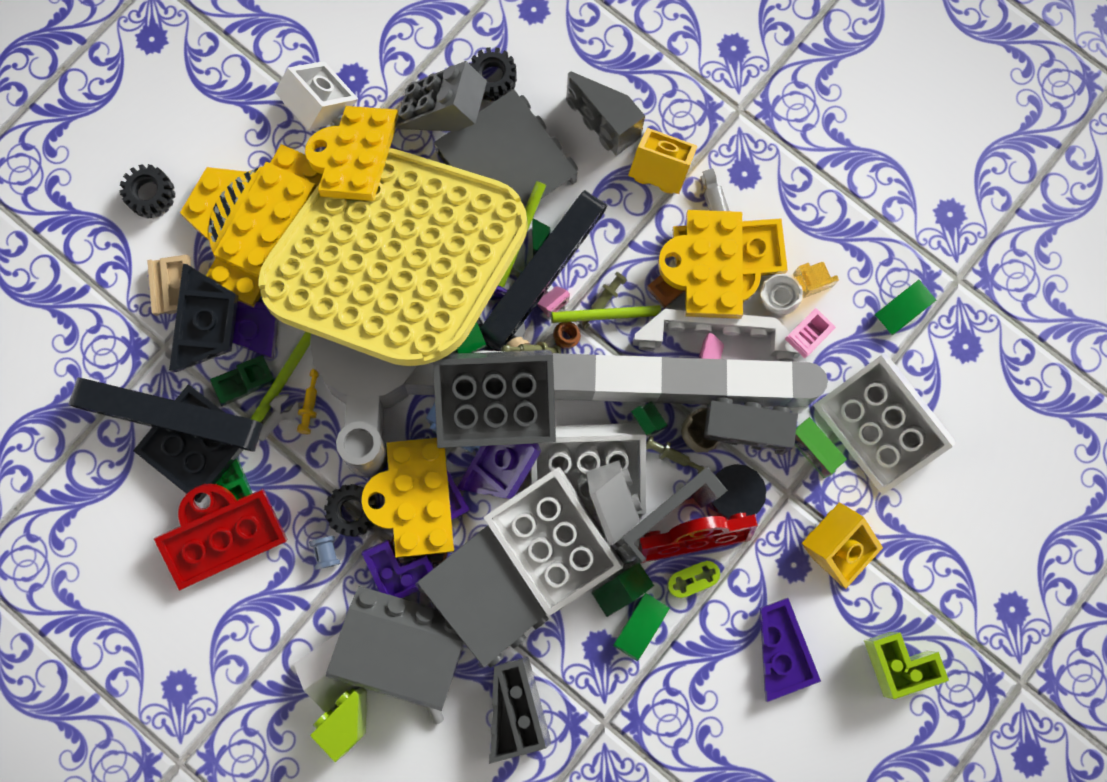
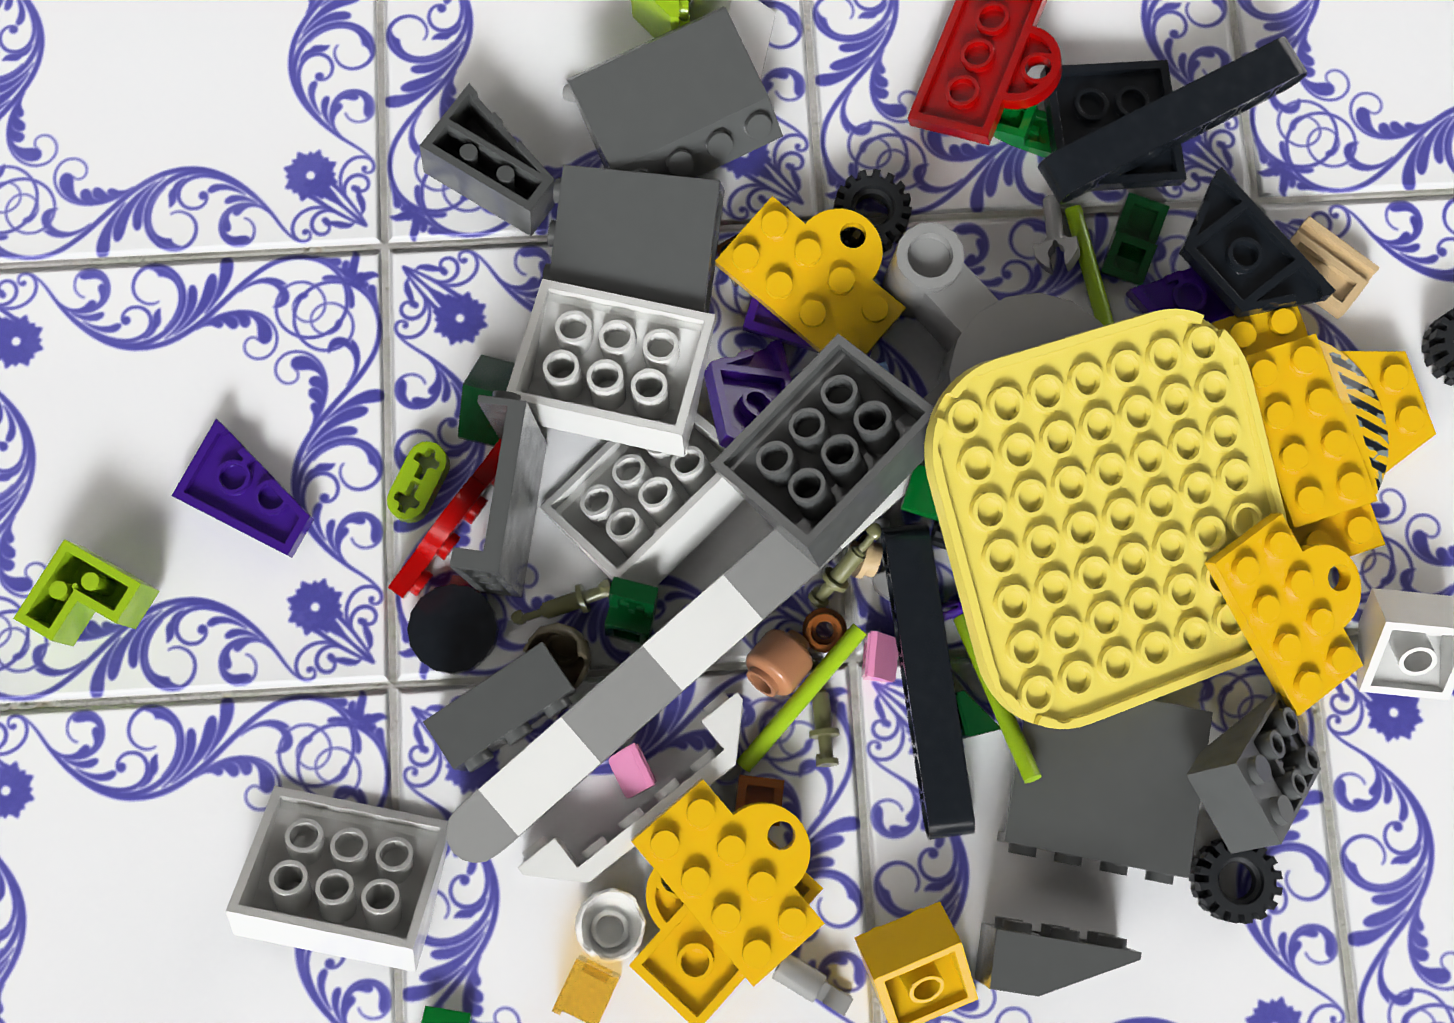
camera: 140 degrees right, 0 degrees up
yellow piece [297,369,319,435] -> none
sand blue bush [309,536,341,570] -> none
dark purple plate [361,539,434,598] -> none
light grey slope [587,461,642,545] -> none
green slope [613,593,670,661] -> none
bright pink slope [785,308,836,358] -> none
bright green panel [794,417,847,478] -> none
yellow slope [802,502,883,589] -> none
none -> nougat head [746,629,813,697]

